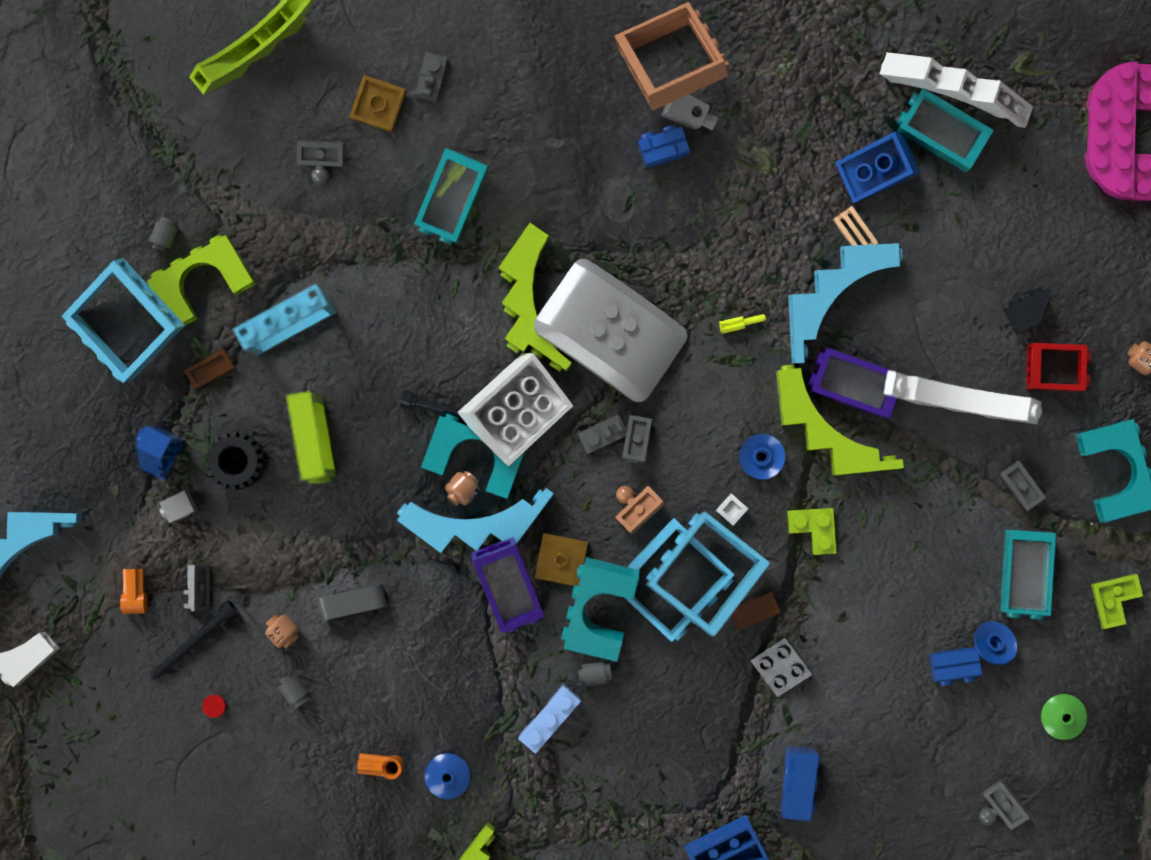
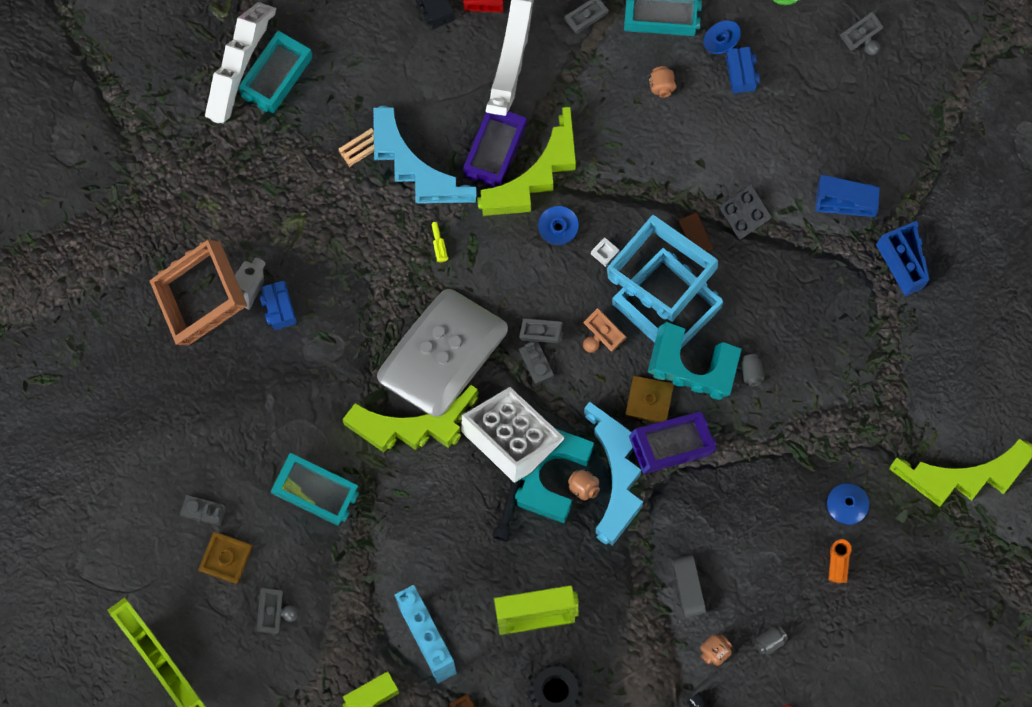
camera: 90 degrees left, 15 degrees down
light blue arch [518,684,581,754] -> none
lime plate [787,508,836,555] -> none
blue slope [835,132,921,203] -> none
none -> nougat head [649,66,676,98]

